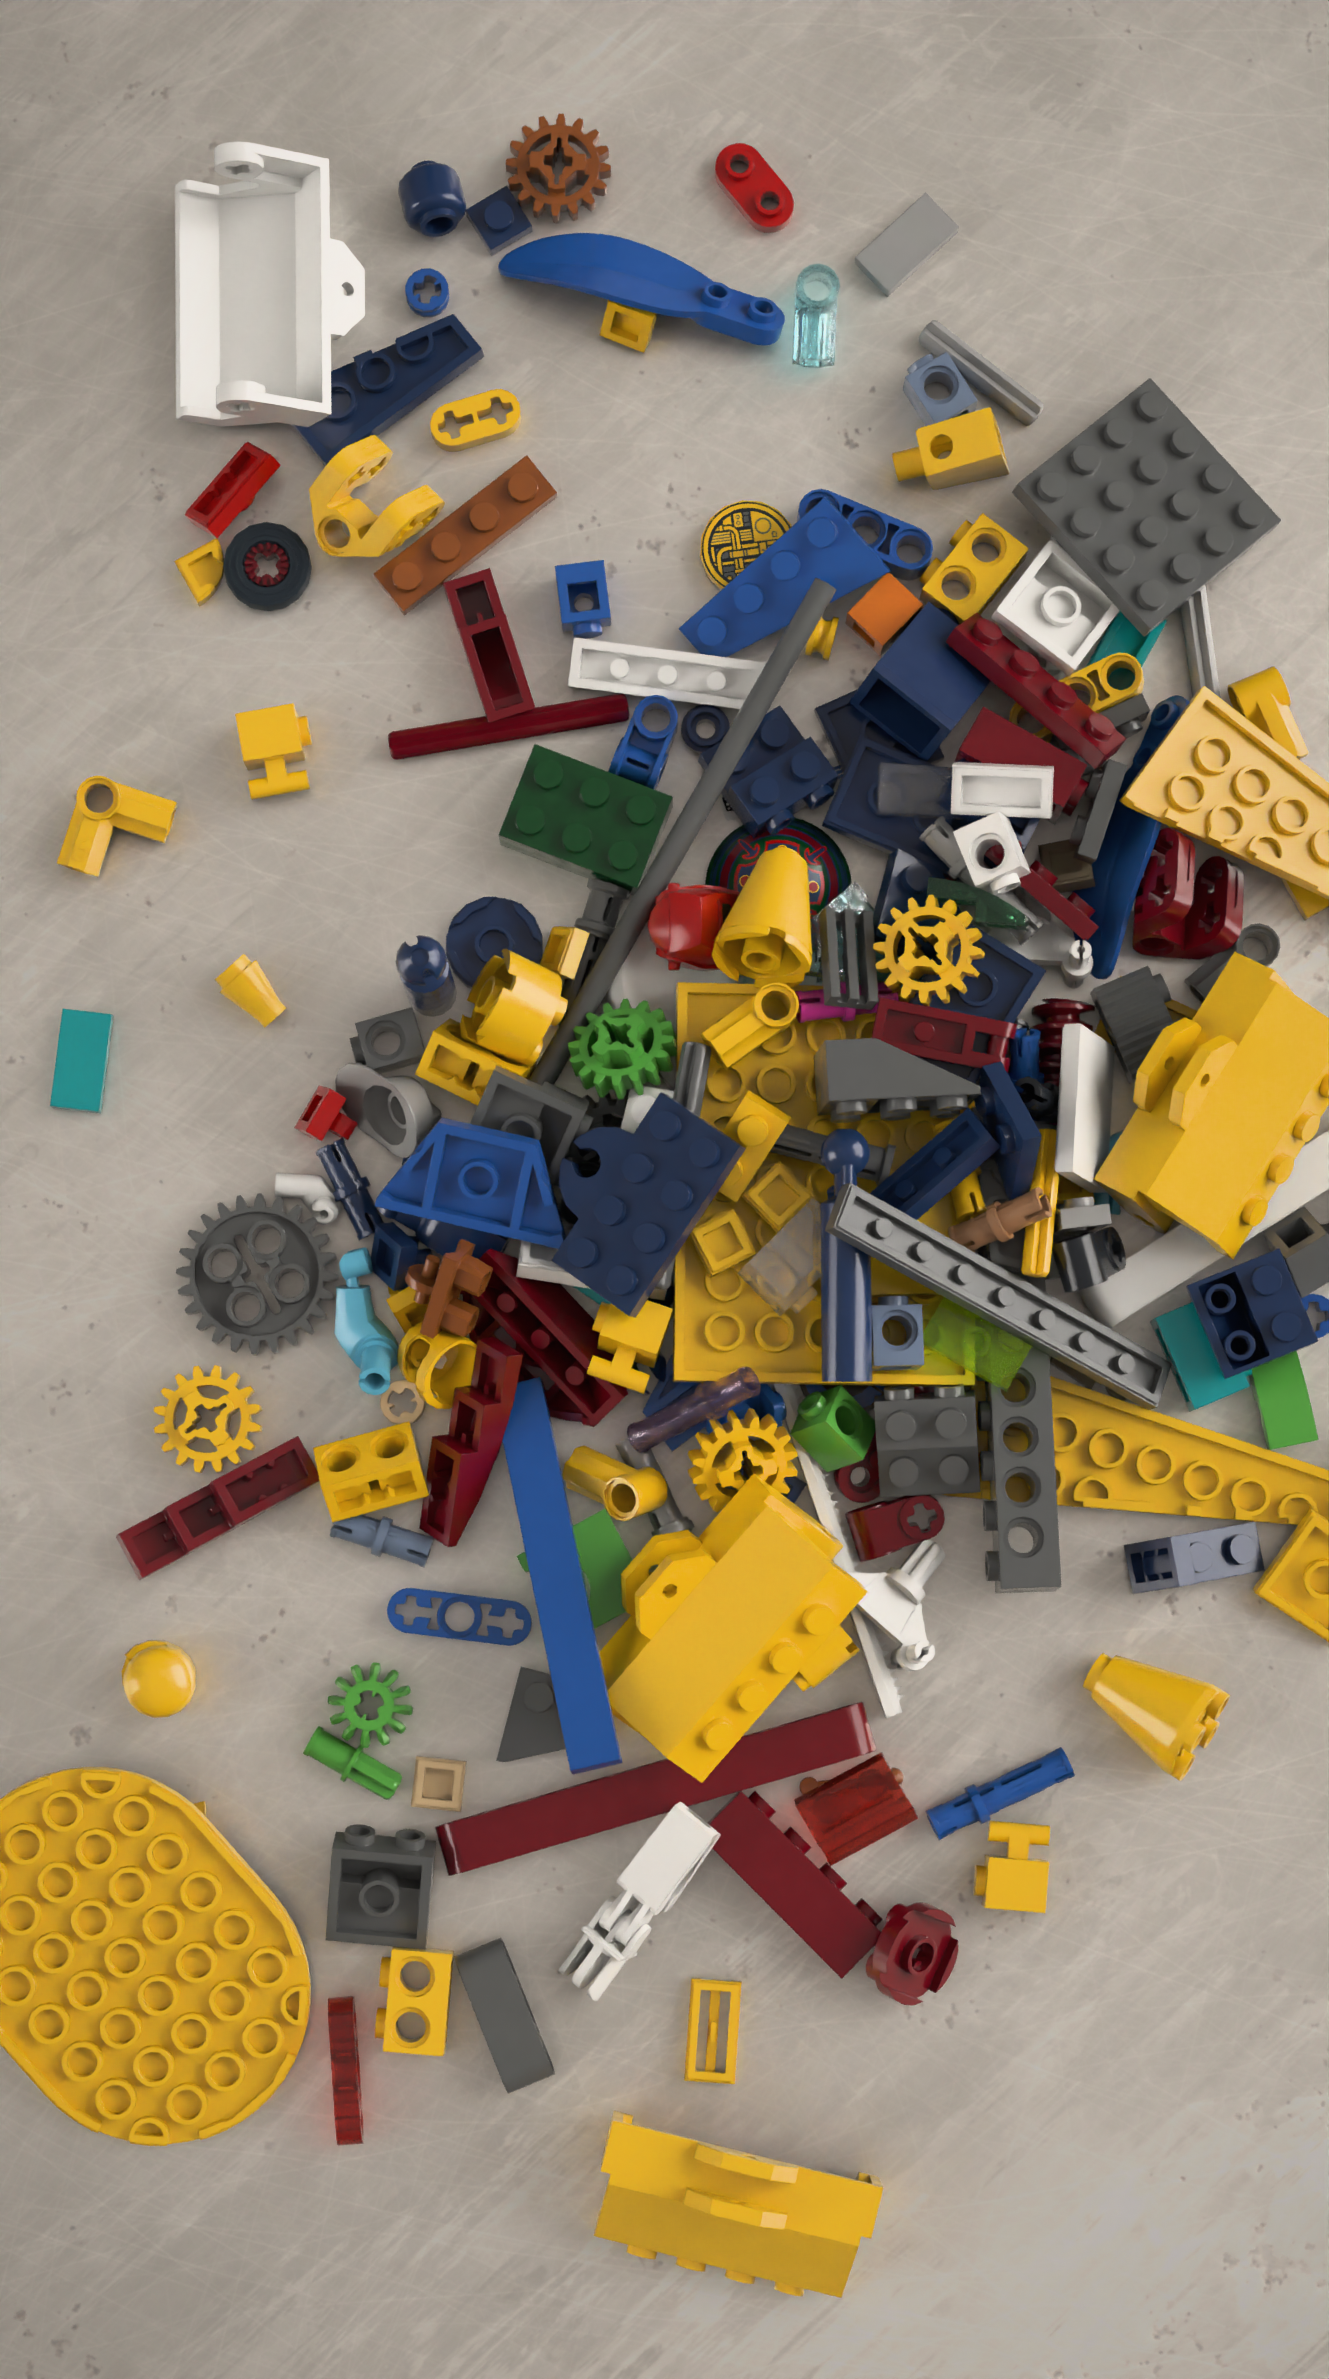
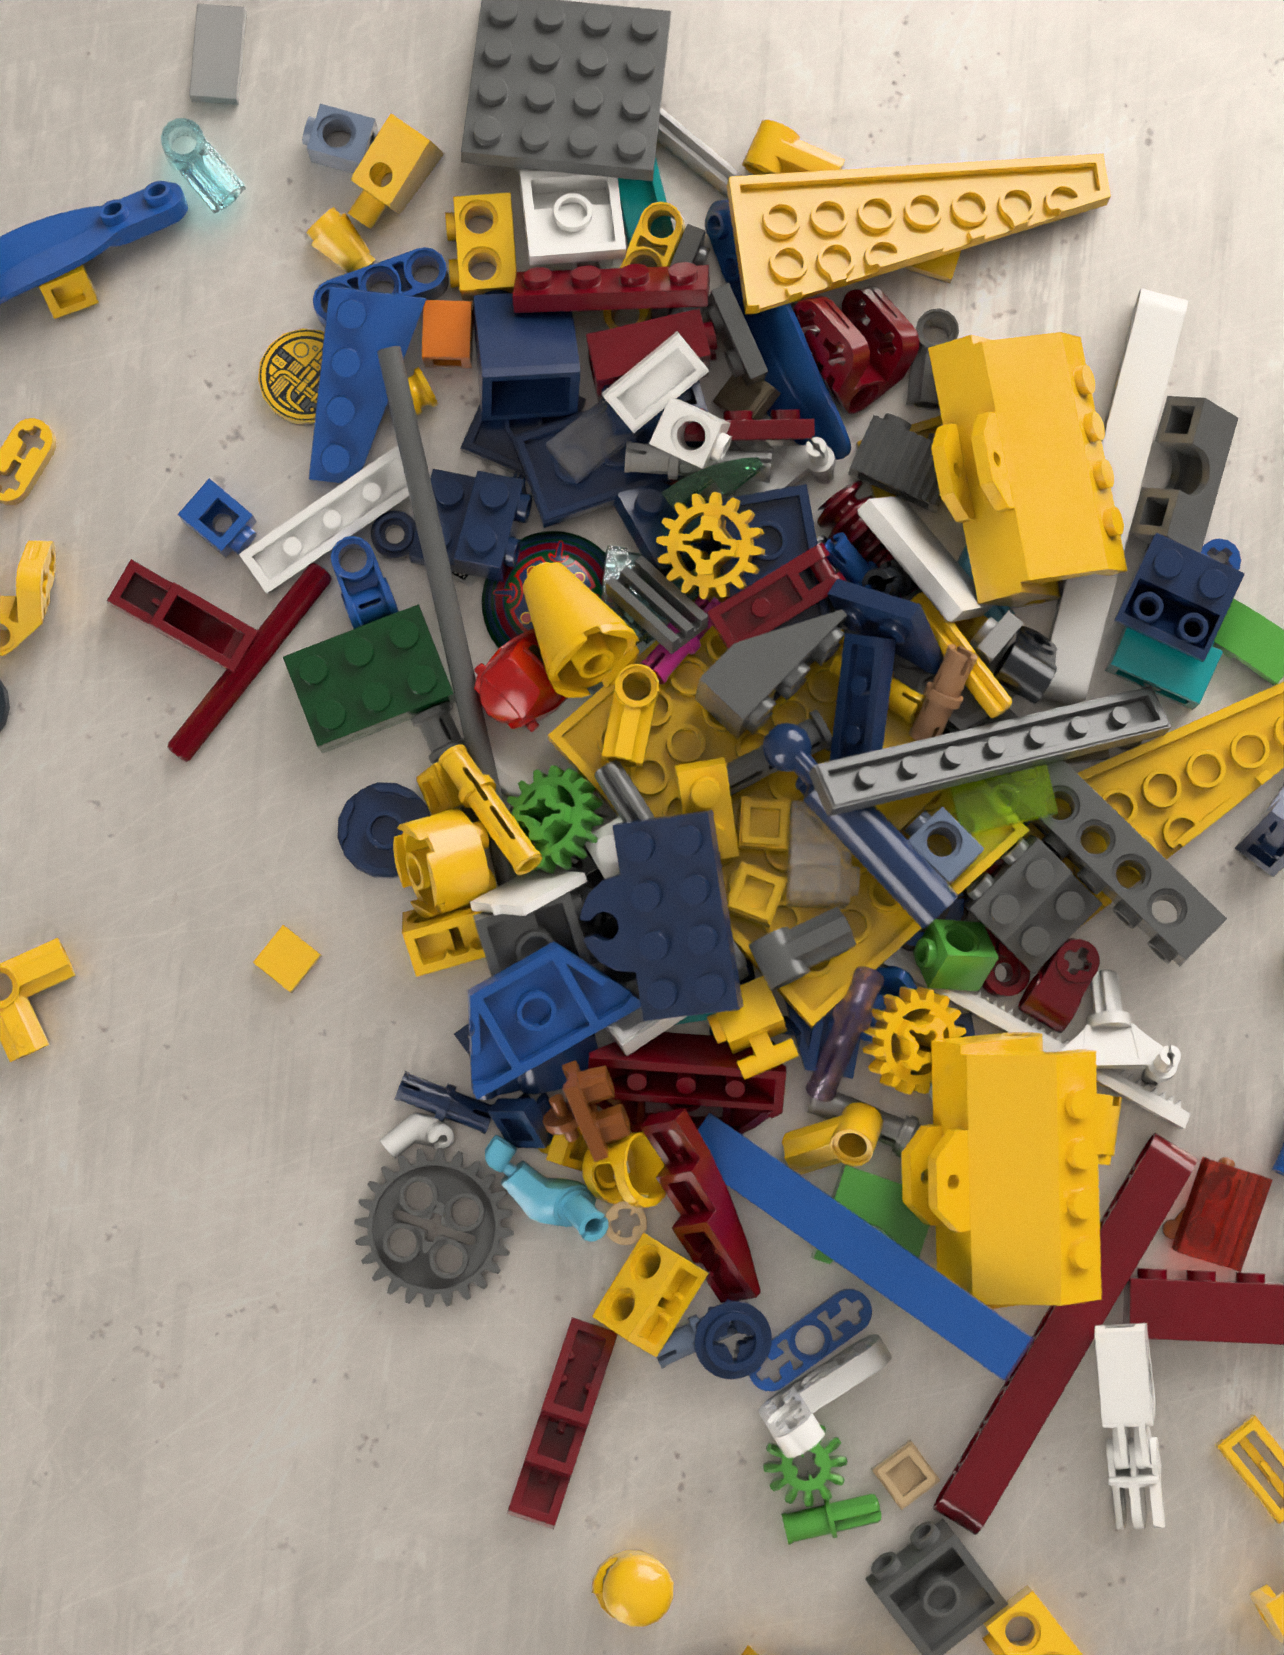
camera: 40 degrees left, 0 degrees up
teal tile [50,1009,114,1114] -> none
yellow gear [154,1365,263,1473] -> none
yellow cone [215,954,286,1028] -> none
yellow brick [235,703,312,800] -> none
red tile [294,1086,358,1141] -> none
light grey piece [335,1063,442,1158] -> none
dark grey brick [349,1007,425,1074] -> none
dark orange plate [373,455,557,616] -> none
dark blue piece [395,935,457,1017] -> none
dark grey beam [454,1938,555,2094] -> none
dark grey wing [496,1667,566,1762] -> none
red plate [715,143,794,233] -> none
light grey axle [918,320,1044,426] -> none
none -> yellow tile [253,925,322,993]
none -> yellow cone [306,207,376,273]
none -> yellow pin [438,744,542,875]
none -> white piece [470,868,587,916]
none -> dark blue gear [692,1299,772,1379]
none -> dark grey piece [749,906,856,991]
none -> white beam [759,1334,892,1458]

